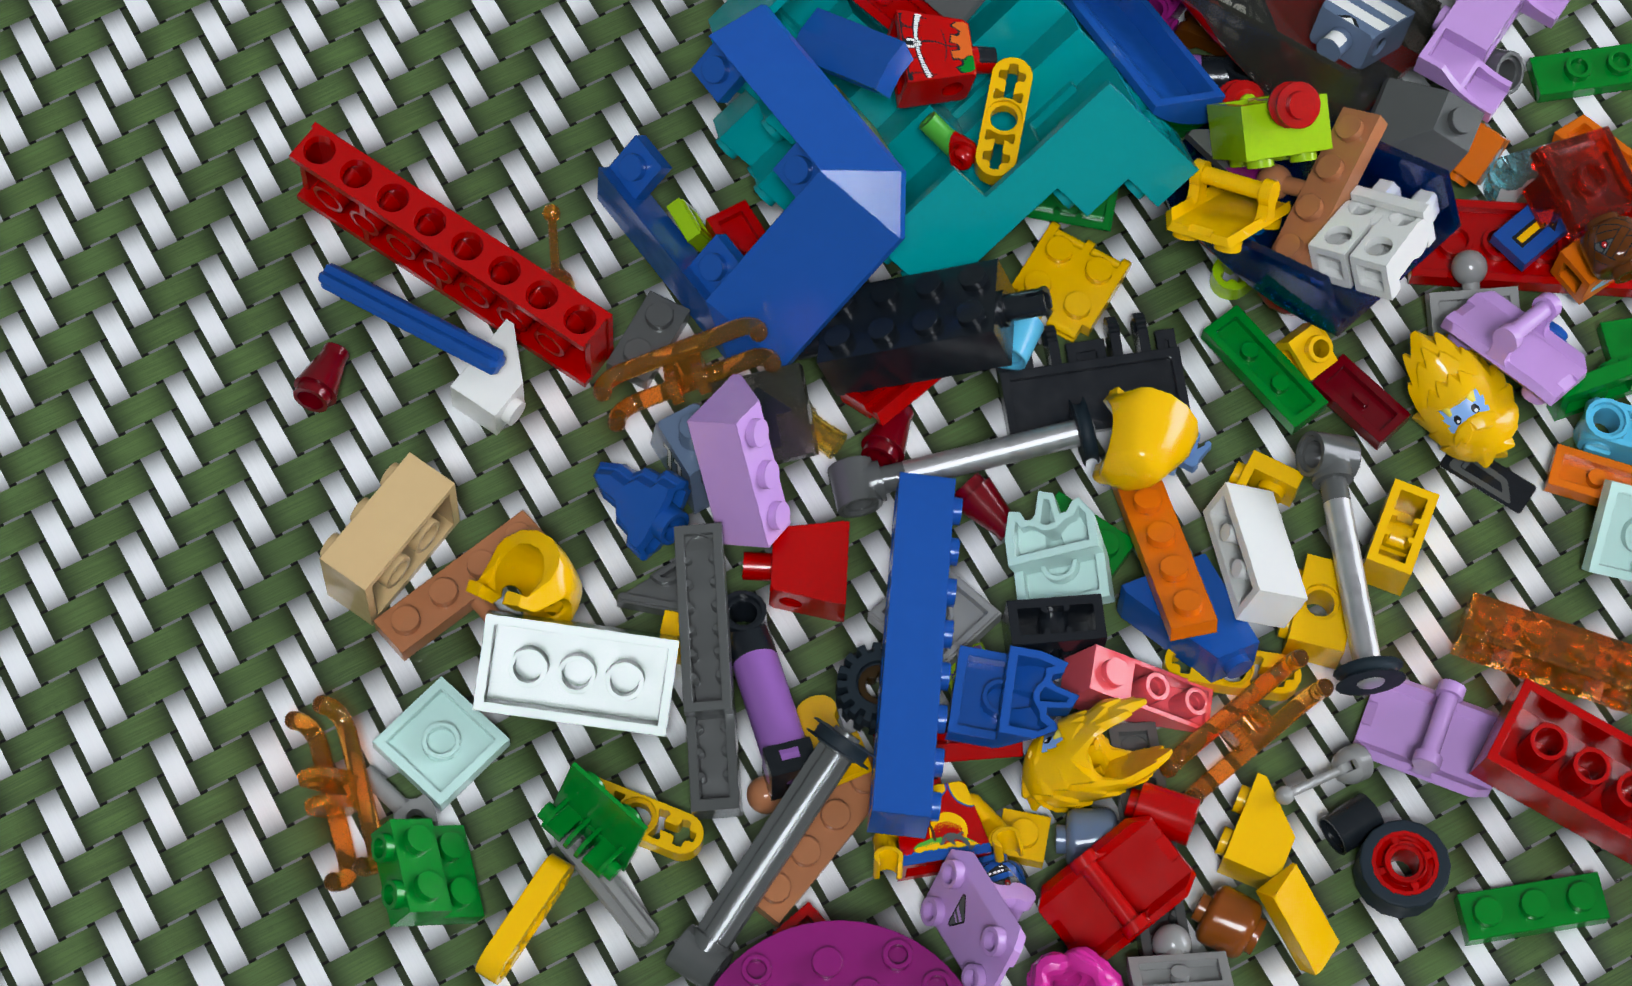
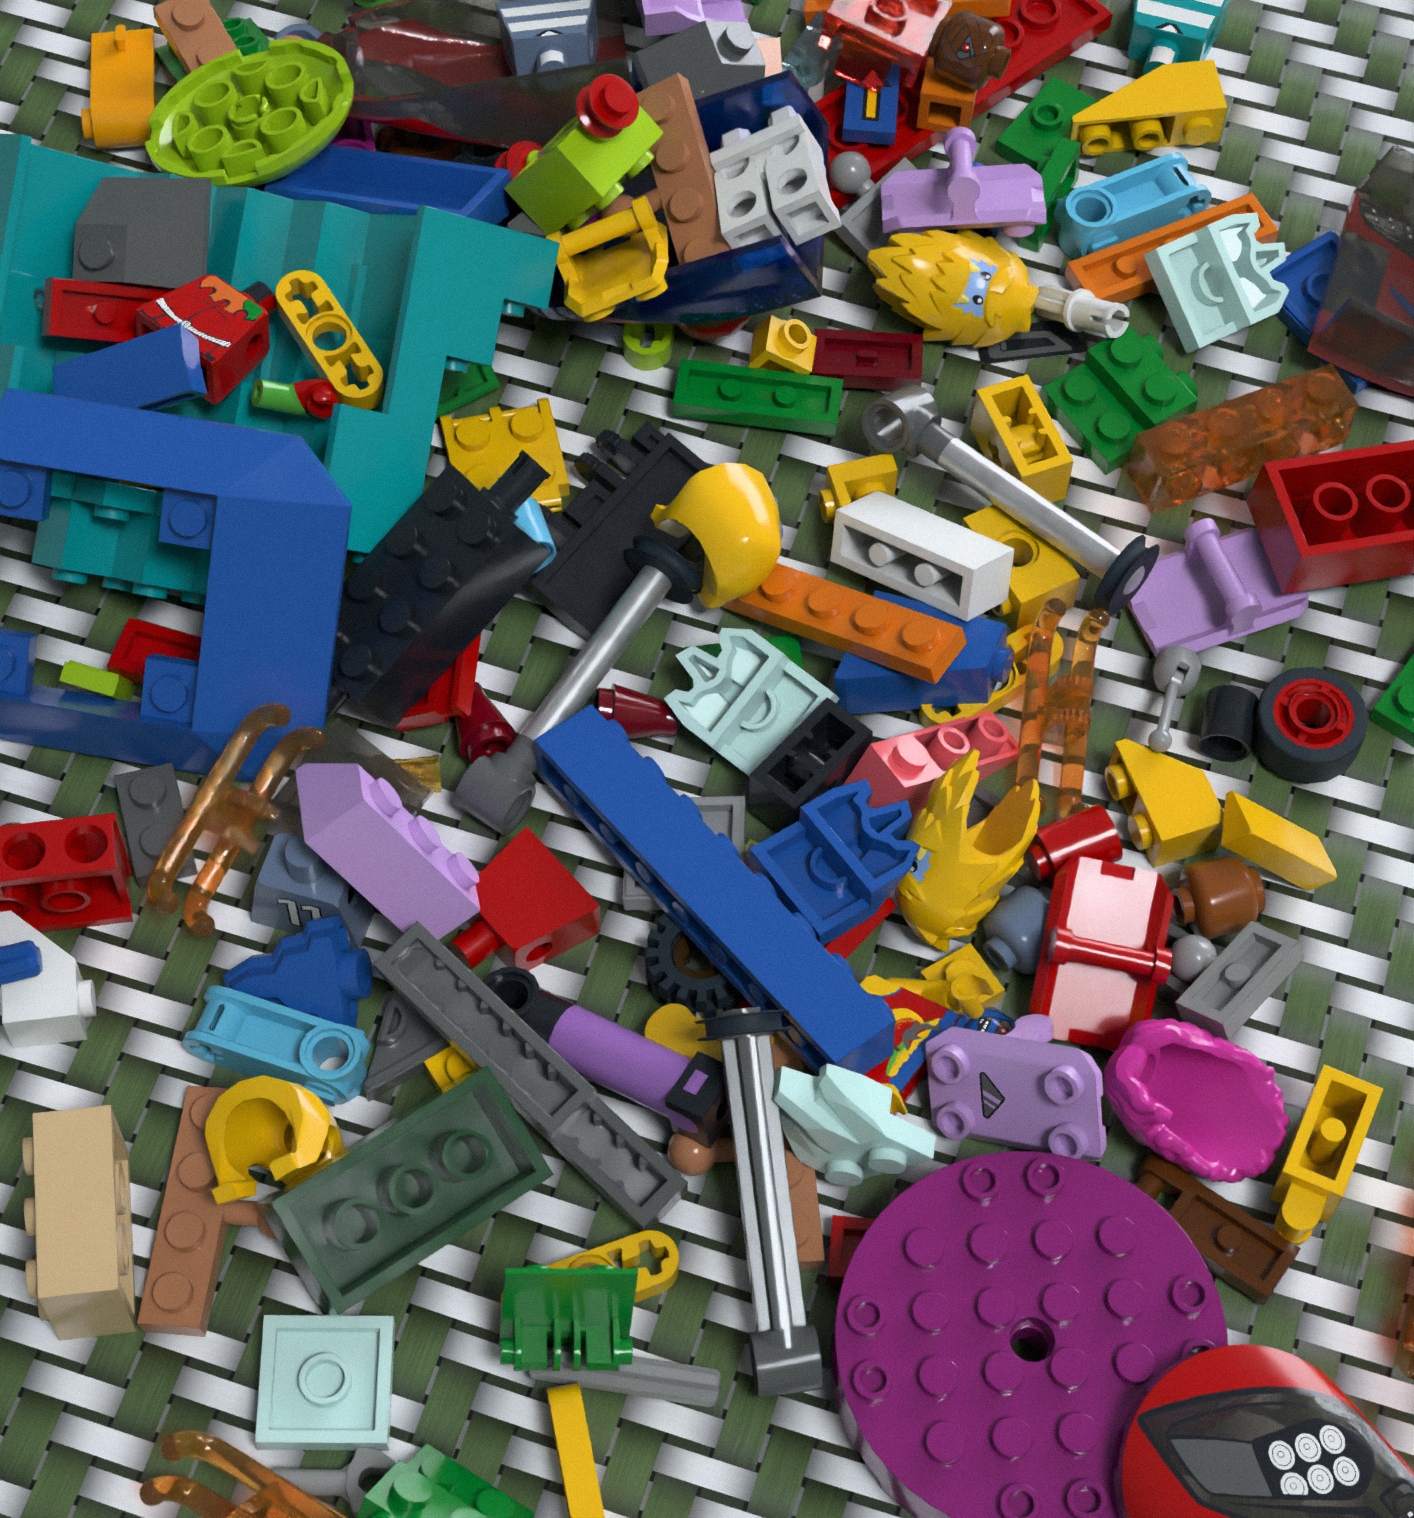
camera: 40 degrees left, 5 degrees down
none -> medium azure piece [182,985,371,1107]
none -> light aqua plate [773,1063,936,1186]
none -> white axle [1034,284,1130,339]
none -> green plate [1040,325,1198,475]

